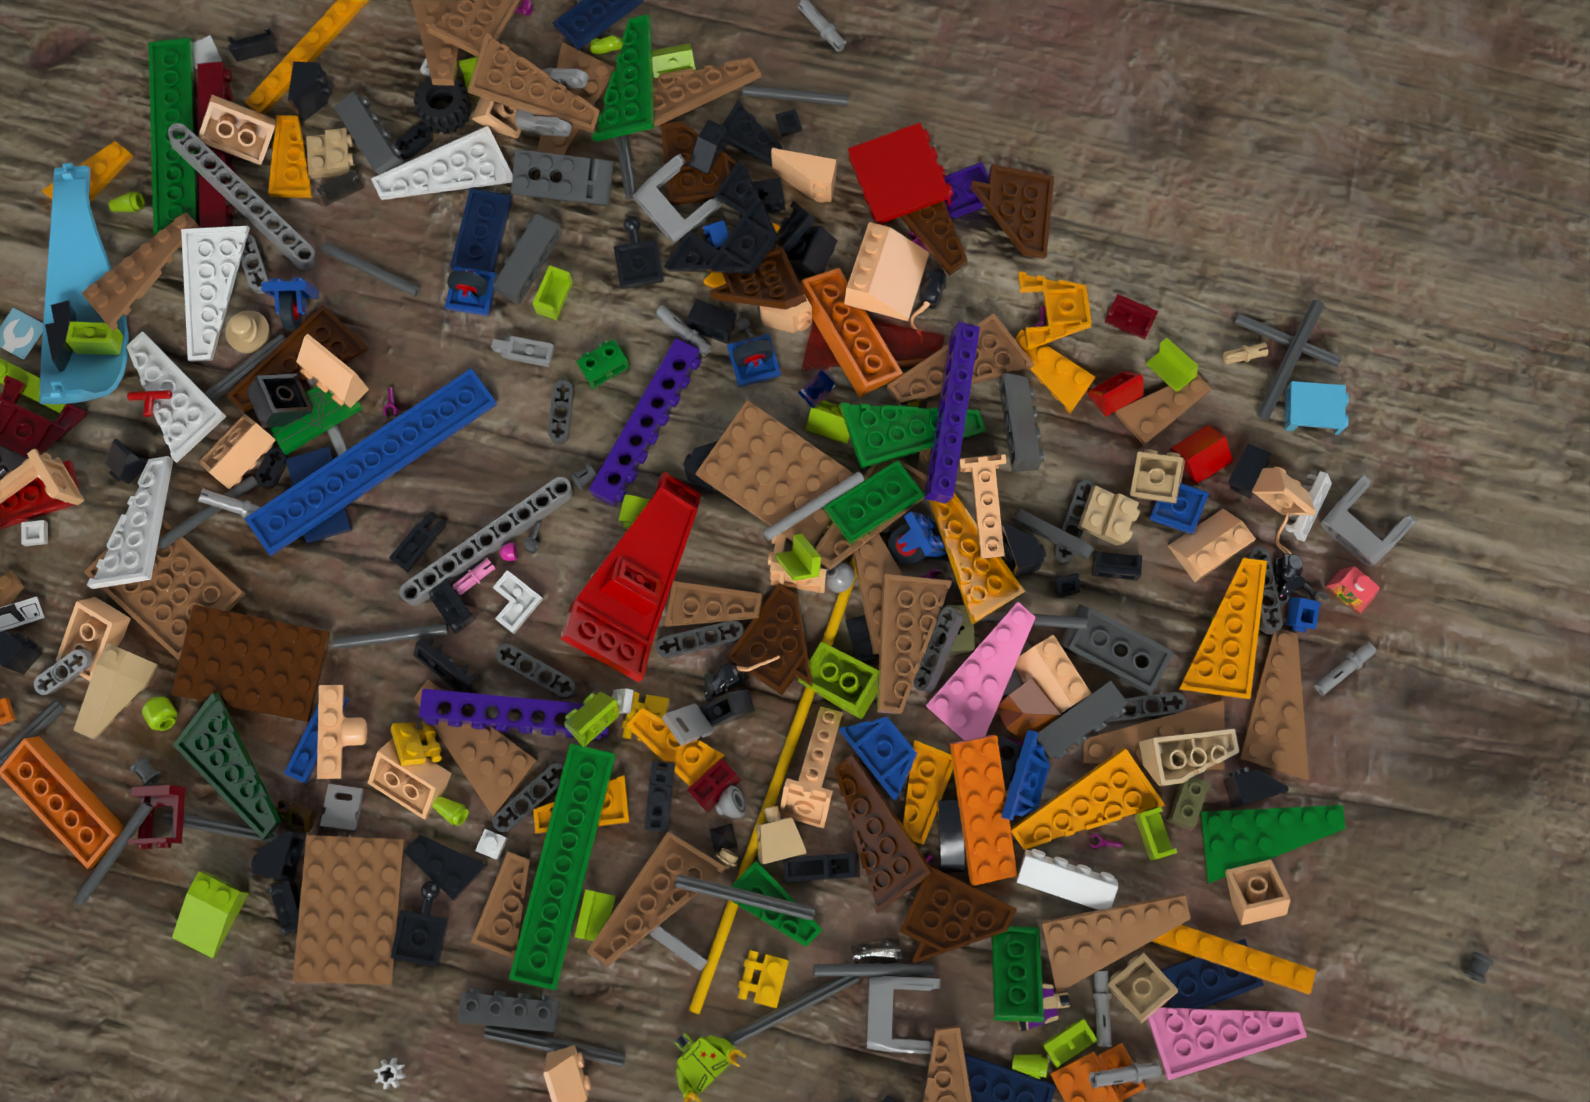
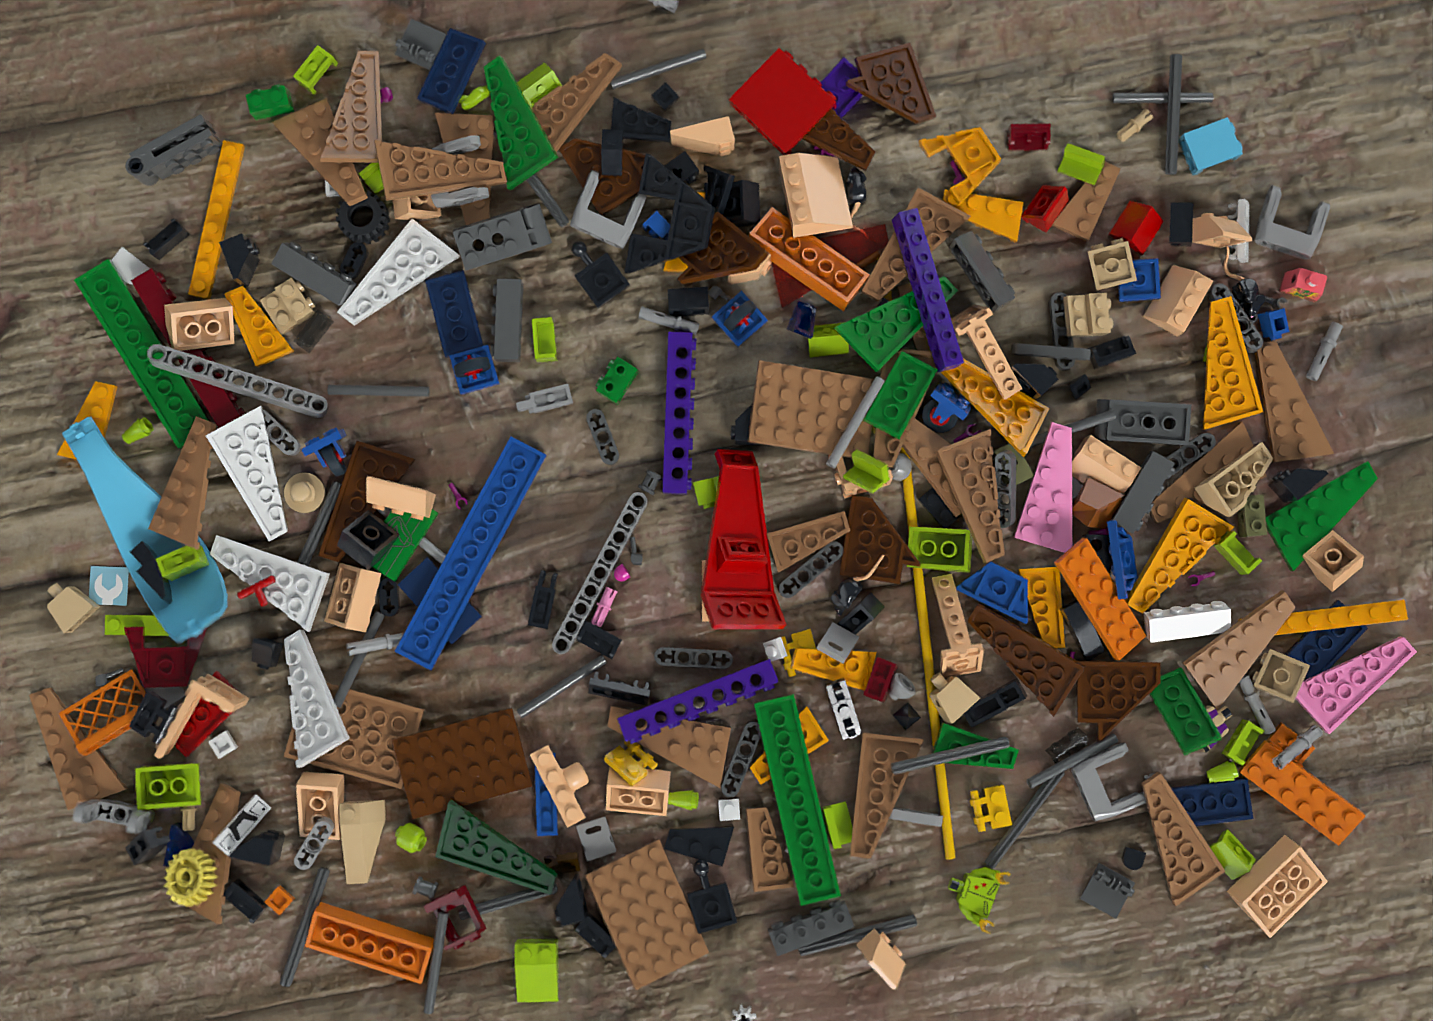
camera: 35 degrees left, 10 degrees up
white plate [493,570,543,634] -> none
lime slope [564,692,619,747] -> none
tan plate [716,848,739,869] -> none

